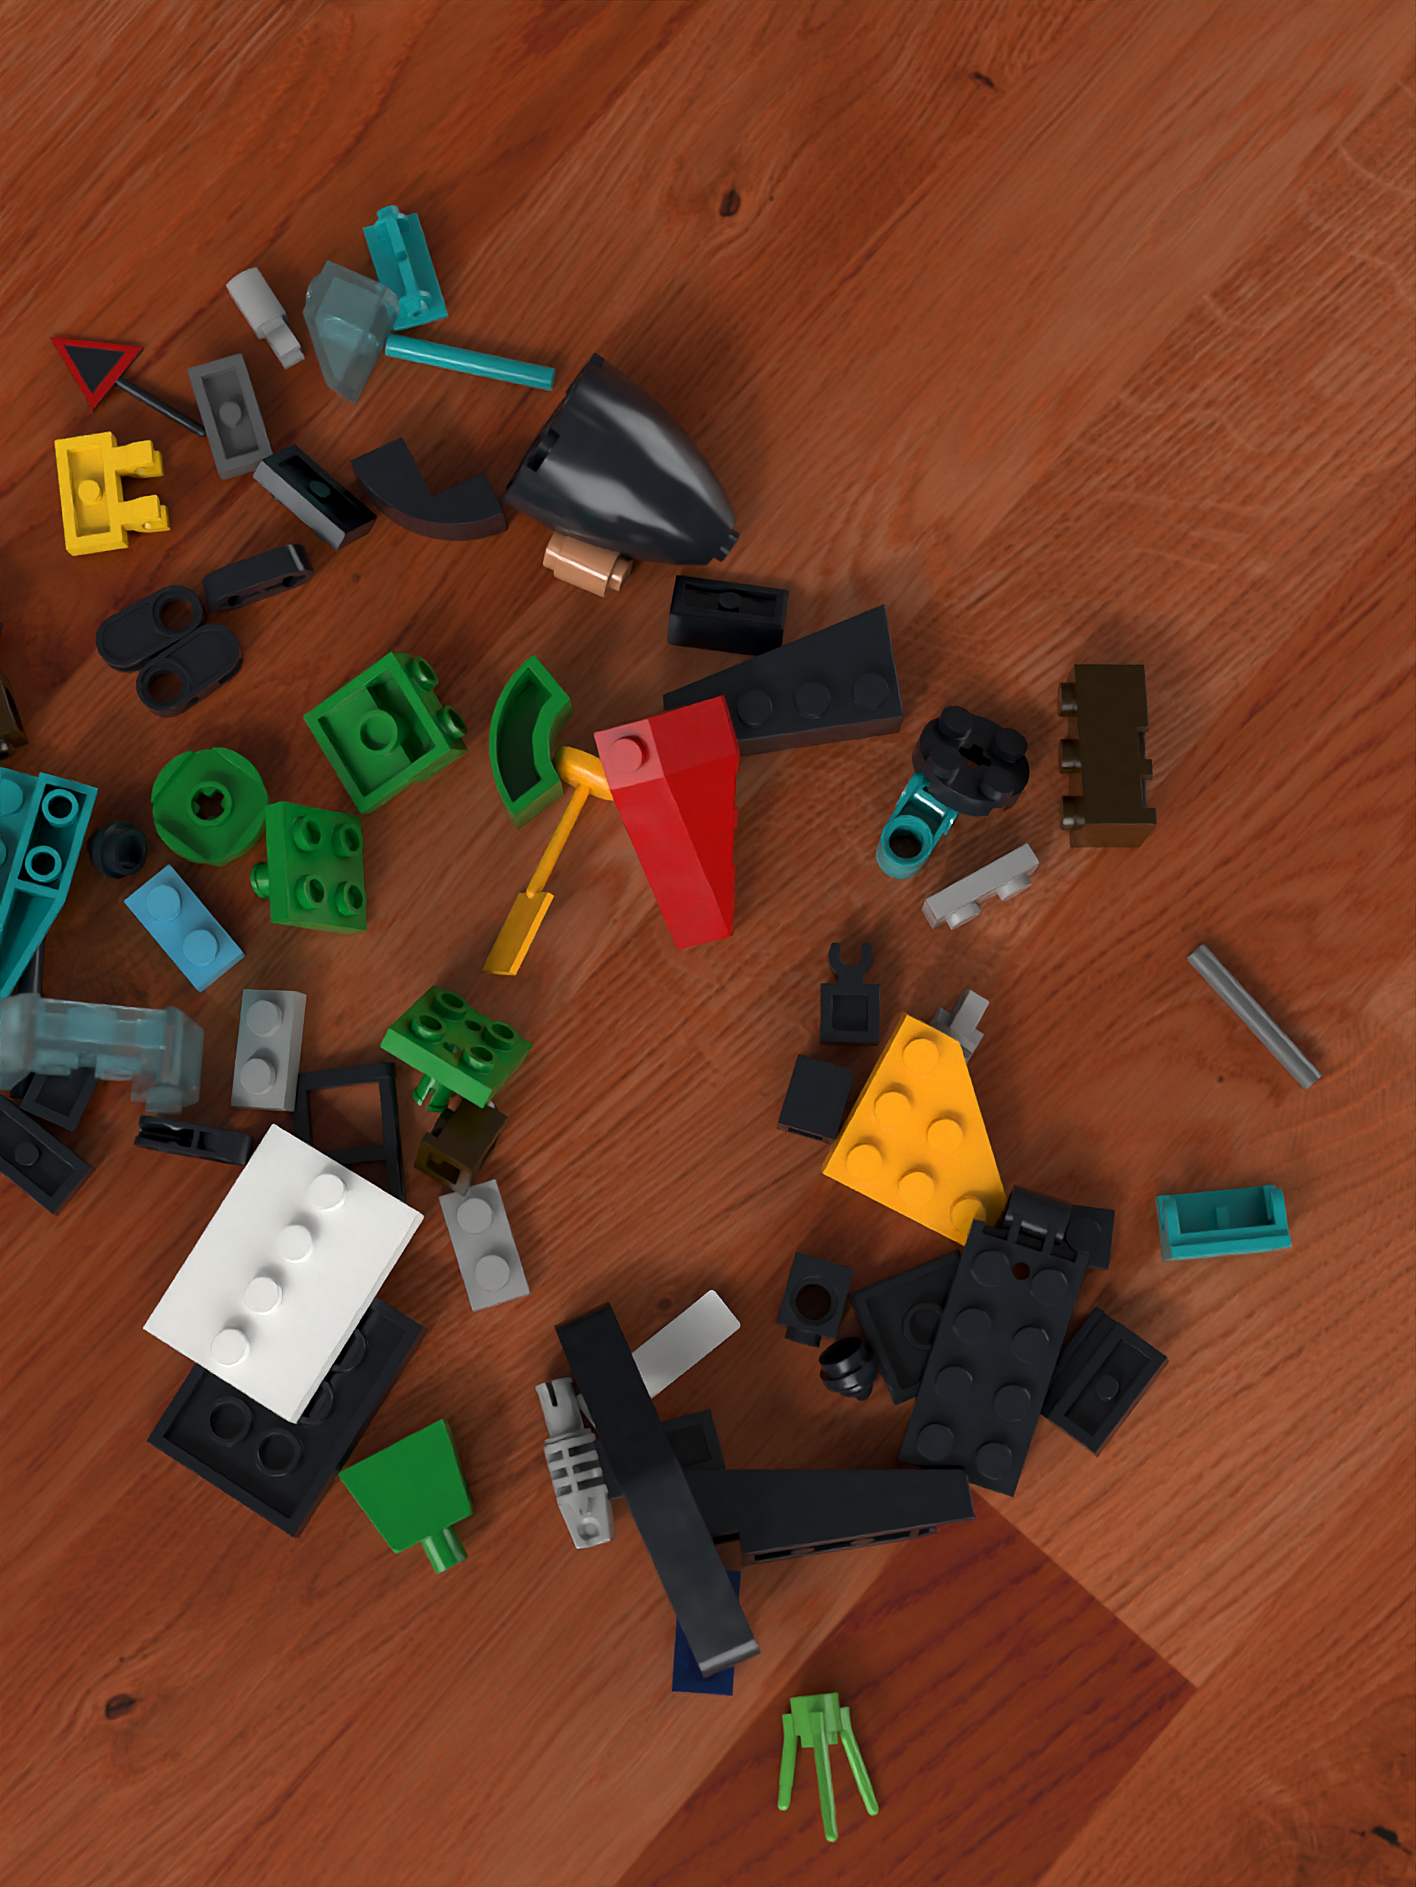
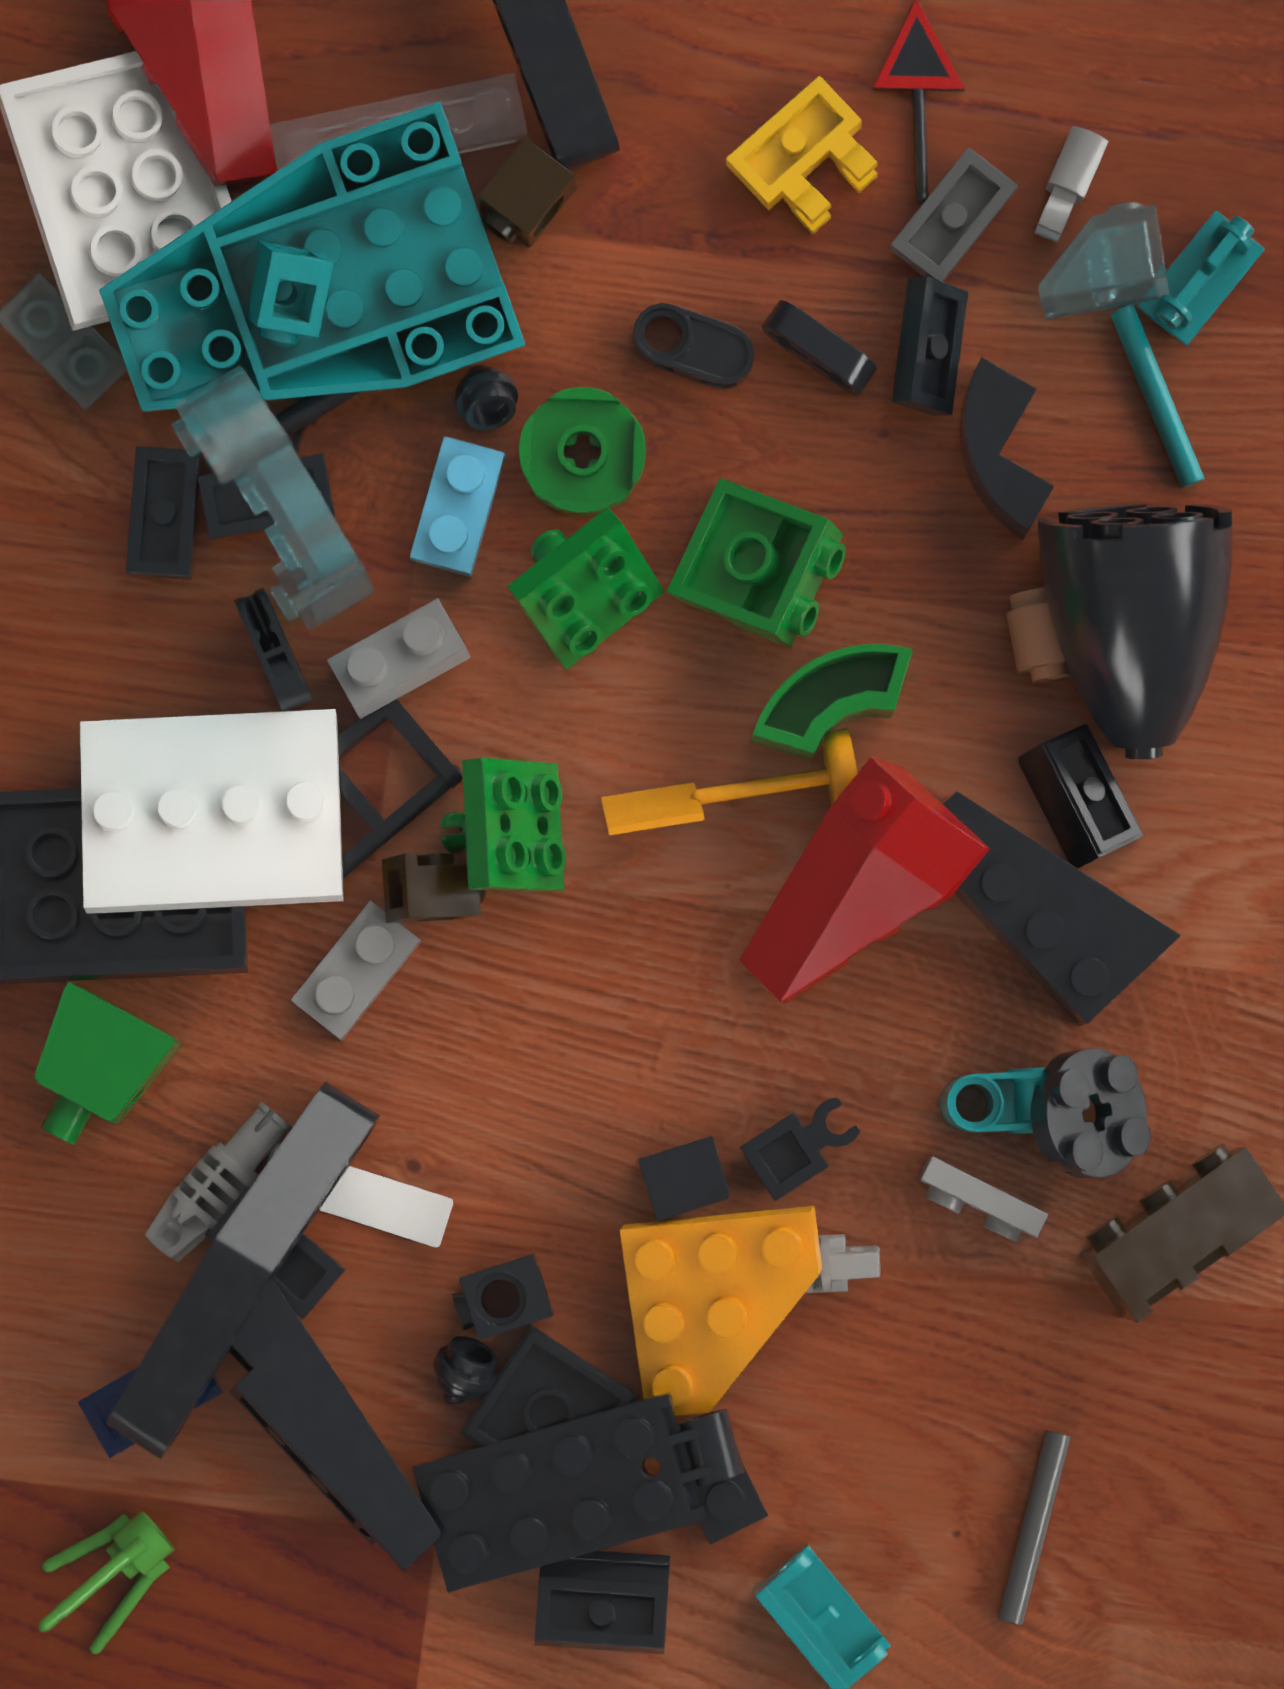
camera: 55 degrees right, 5 degrees up
black piece [96,585,207,673] -> none

